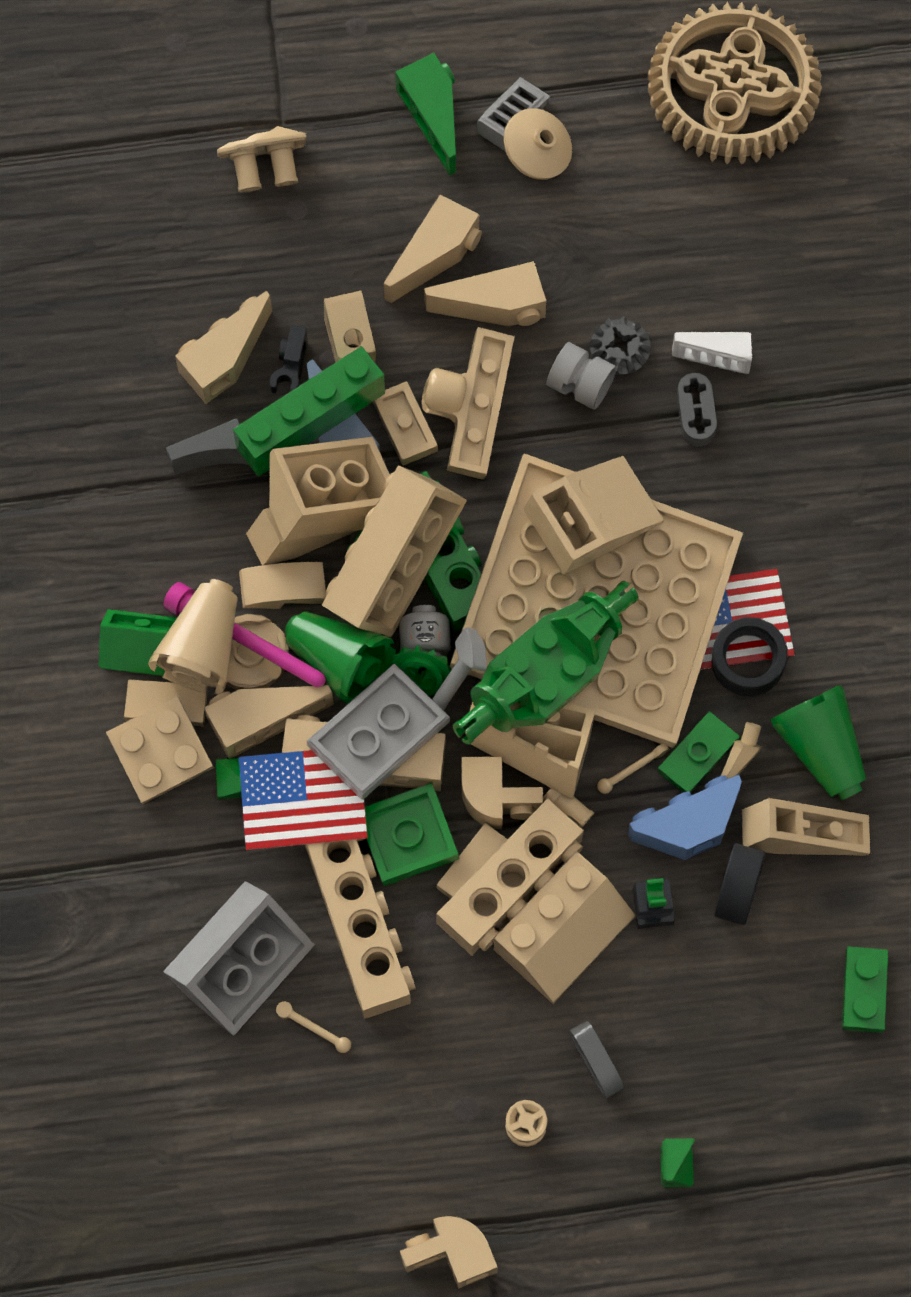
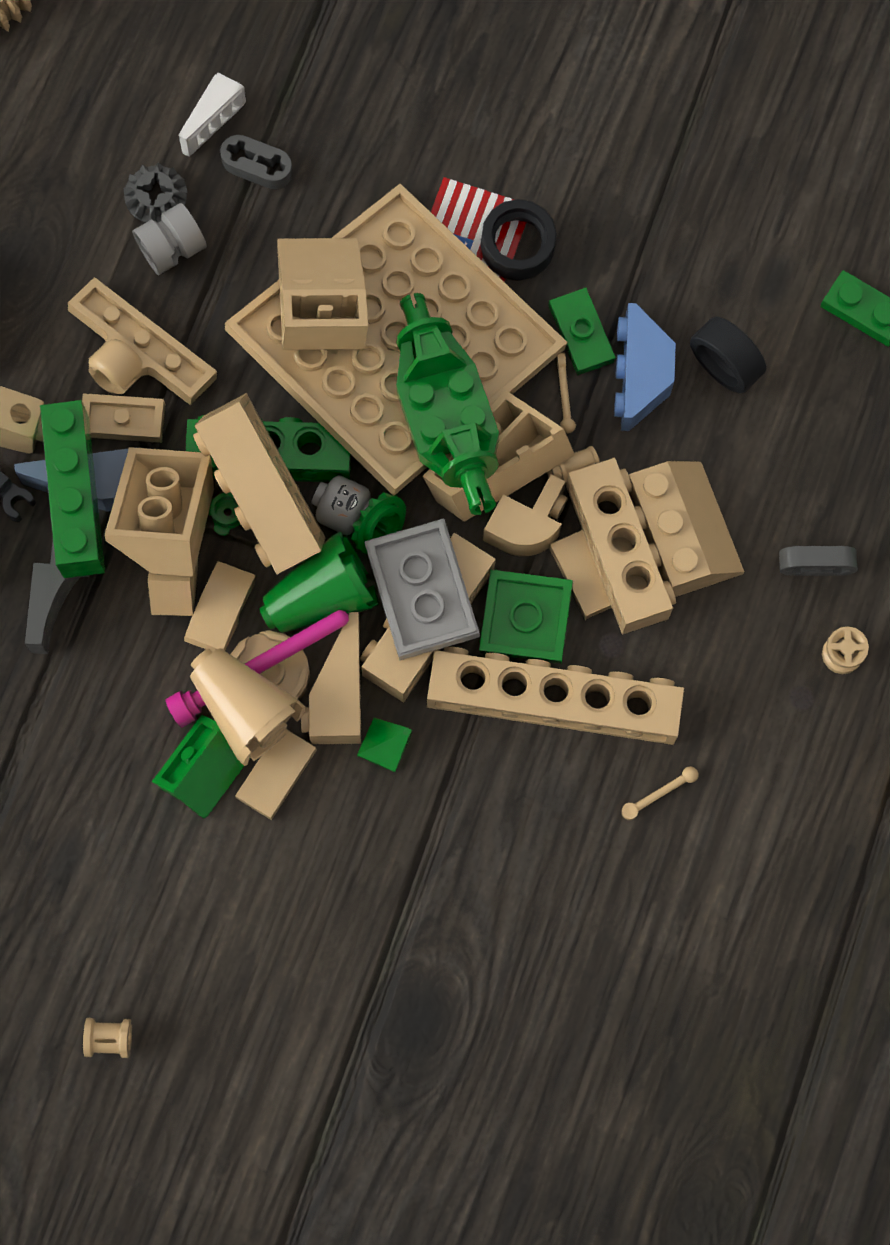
camera: 65 degrees left, 5 degrees up
tan plate [106,696,214,804] -> none
light grey slope [163,881,315,1036] -> none
sticker [239,750,367,850] -> none
tan slope [424,261,546,326] -> none
light grey piece [432,628,487,711] -> none
black piece [632,878,675,929] -> none
tan bar [721,722,762,779] -> none
tan slope [742,798,870,856] -> none
green cone [770,685,866,801] -> none

